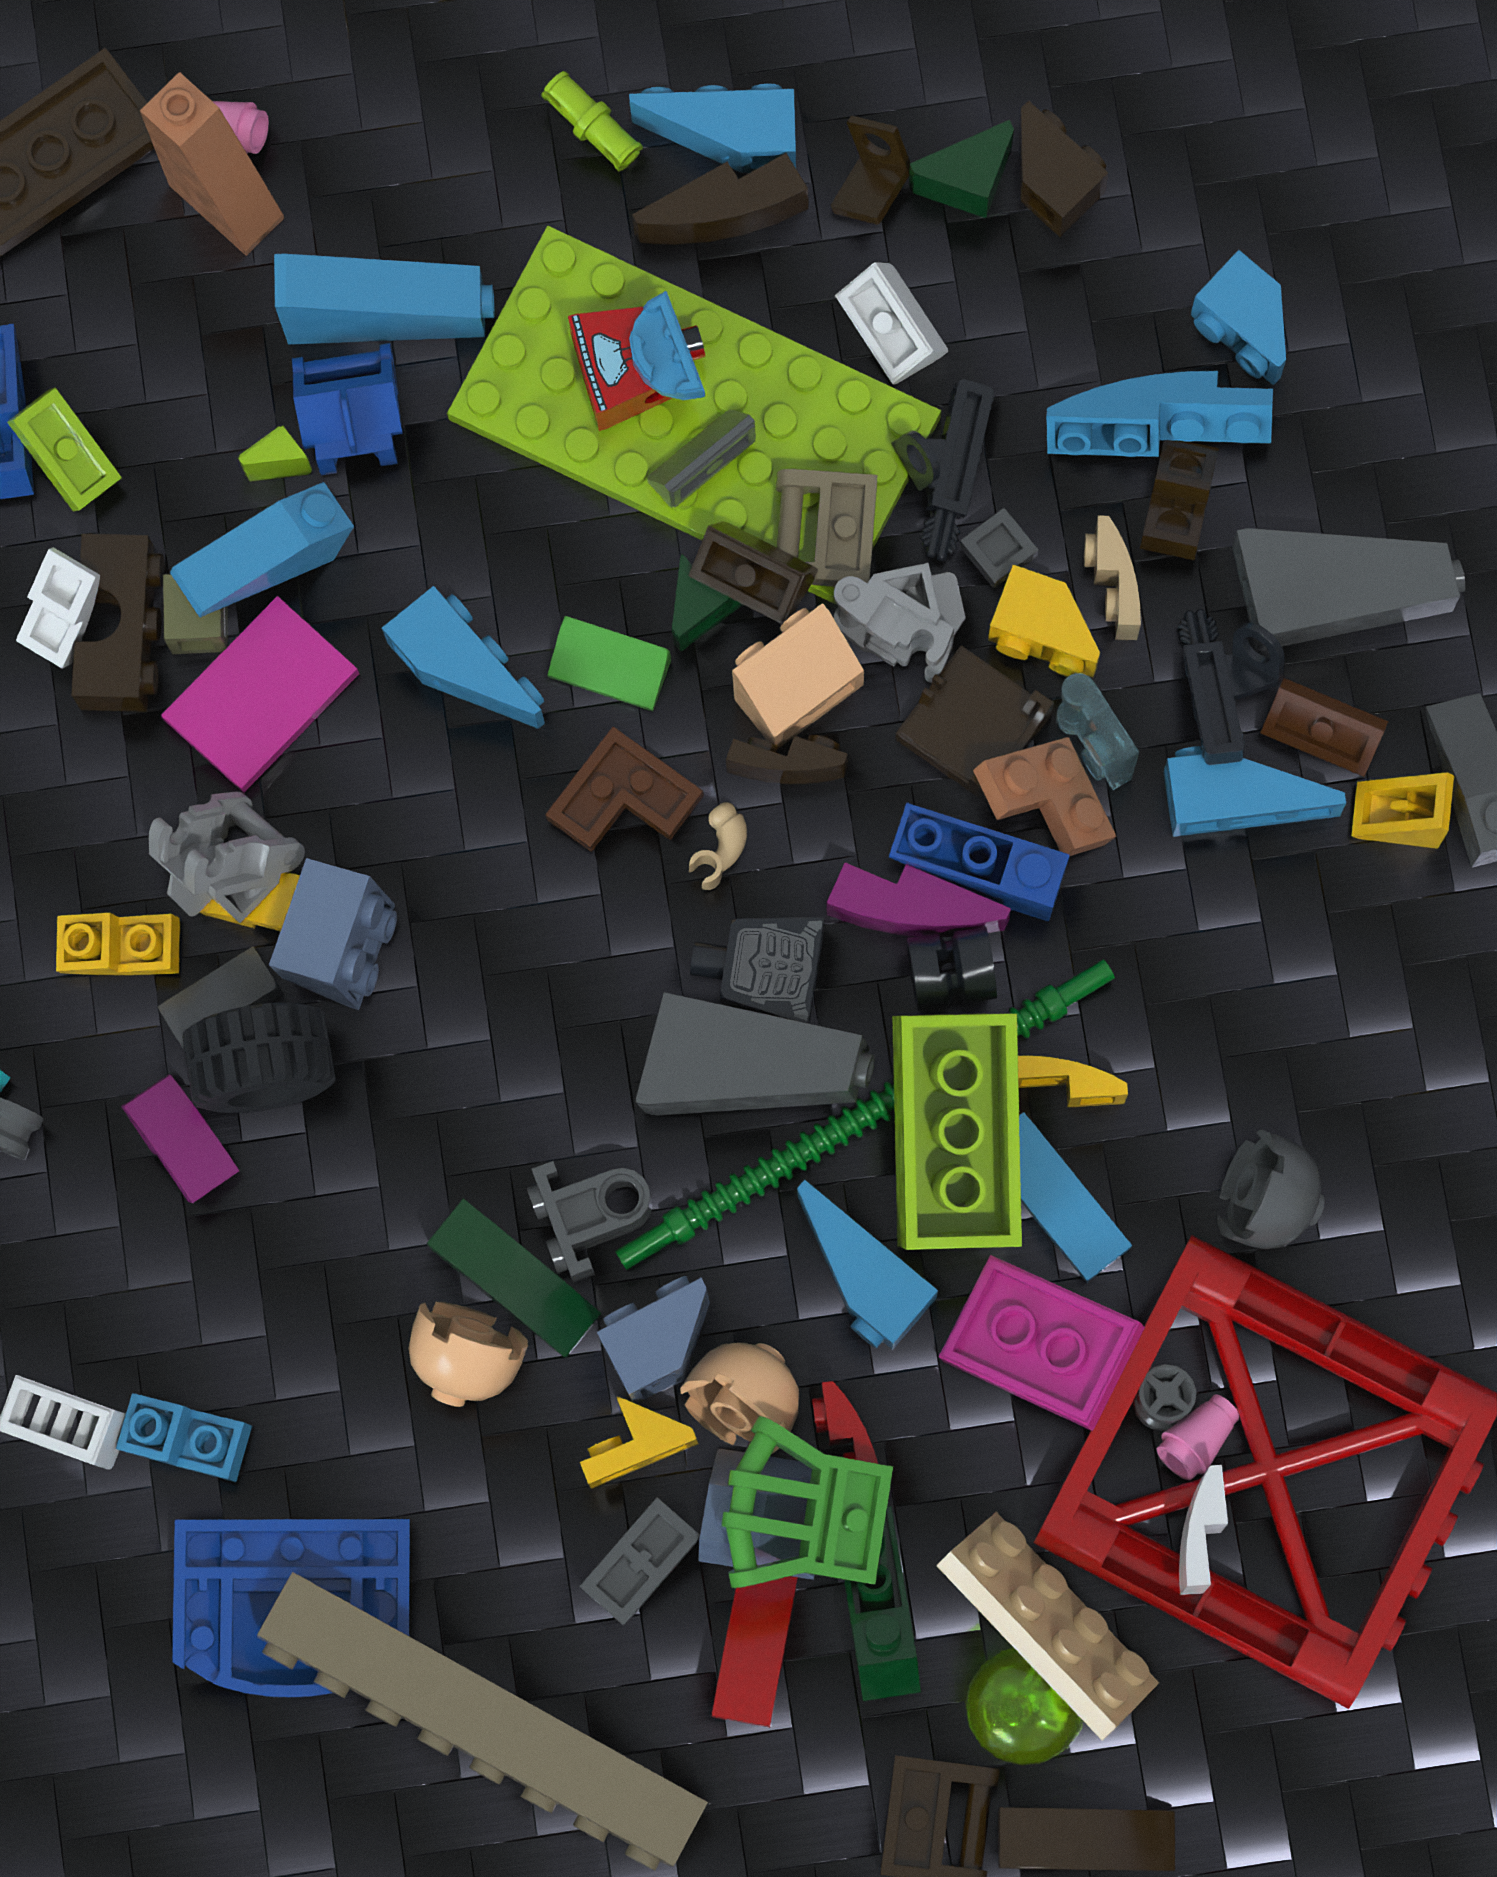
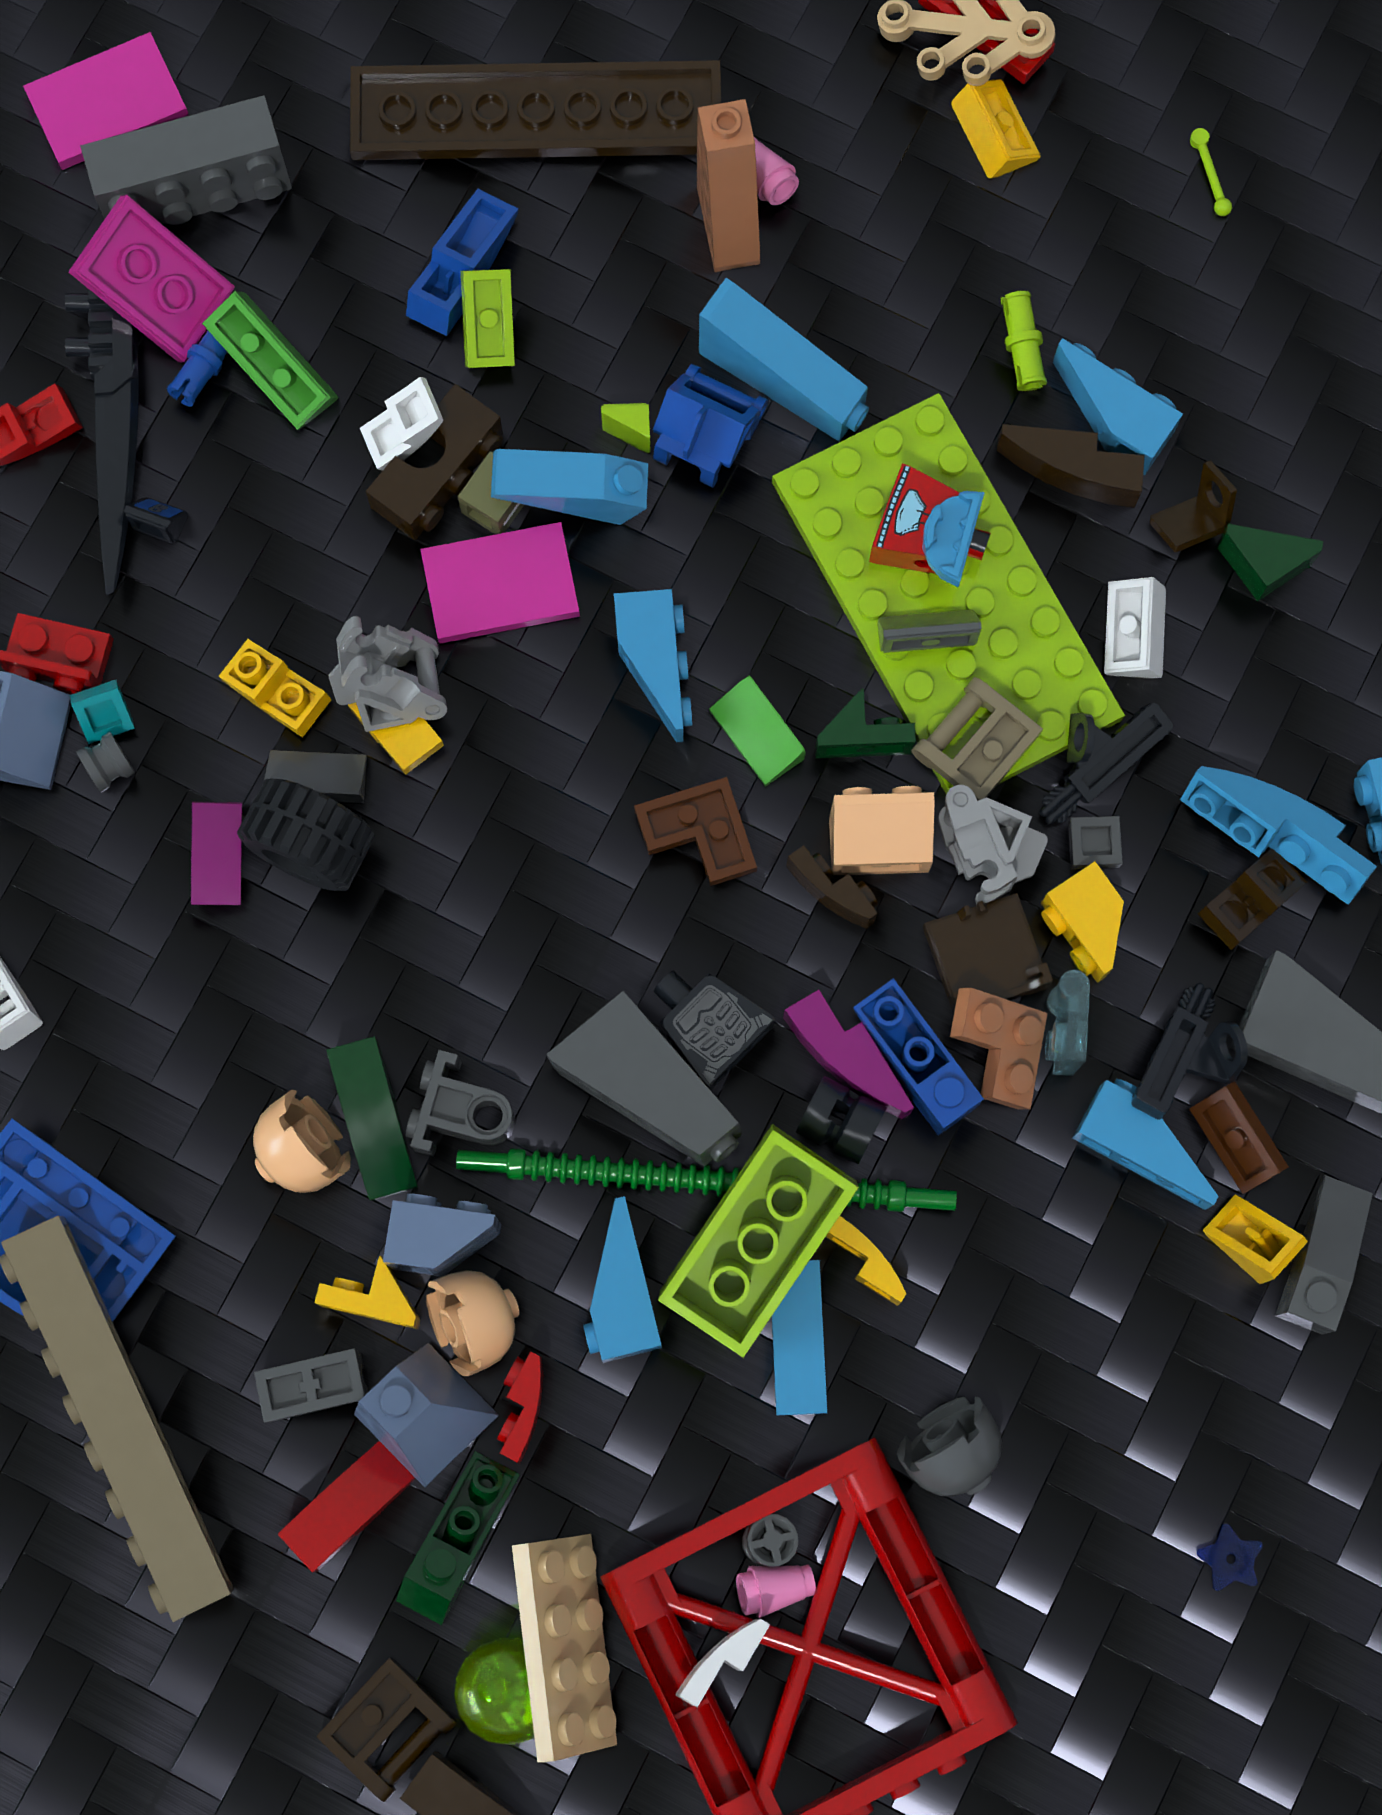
camera: 30 degrees right, 0 degrees up
dark azure slope [116,1393,252,1482] -> none
sand blue slope [269,858,397,1010] -> none
dark brown slope [688,521,818,624] -> none
tan arm [689,802,747,890] -> none
bright green plate [721,1416,893,1588] -> none
dark pink tile [938,1255,1145,1431] -> none
dark brown slope [1019,101,1108,237] -> none
tan slope [1084,516,1141,640] -> none

